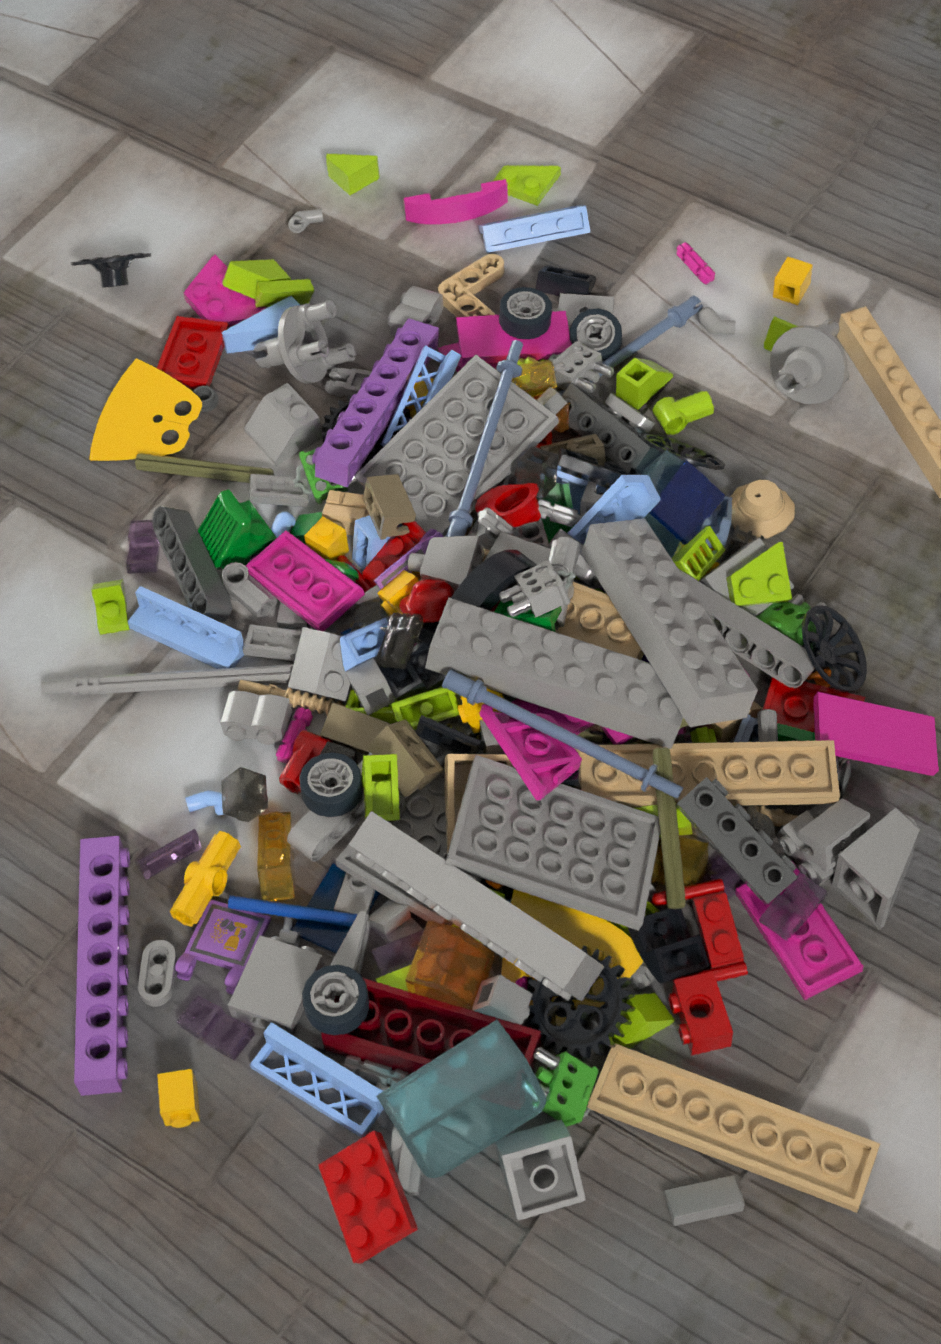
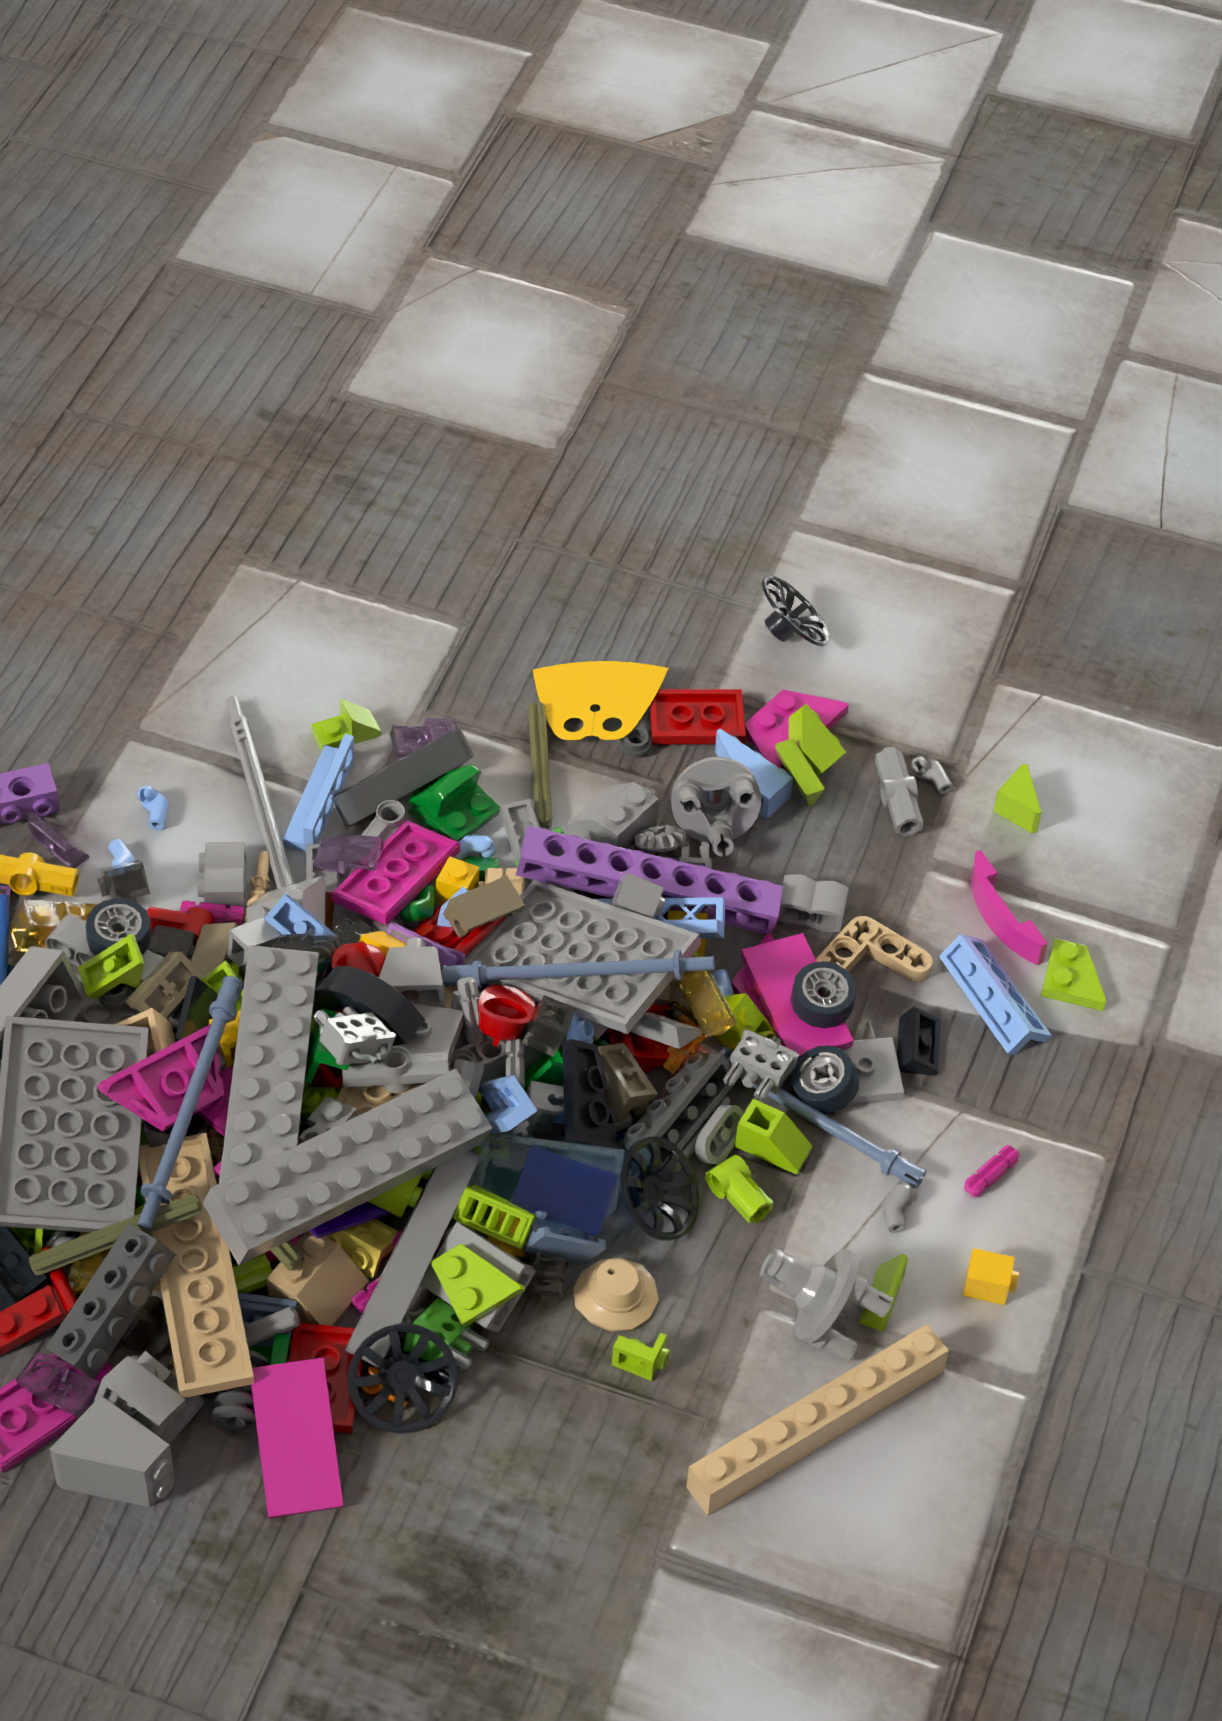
camera: 70 degrees right, 5 degrees down
none -> light blue arm [137,785,169,830]
none -> light grey plate [298,1096,358,1144]
none -> clear purple slope [313,835,384,874]
none -> light grey brick [611,873,665,919]
none -> lime bracket [612,1333,671,1381]
none -> light grey gear [634,825,686,852]
none -> light grey piece [875,747,923,837]

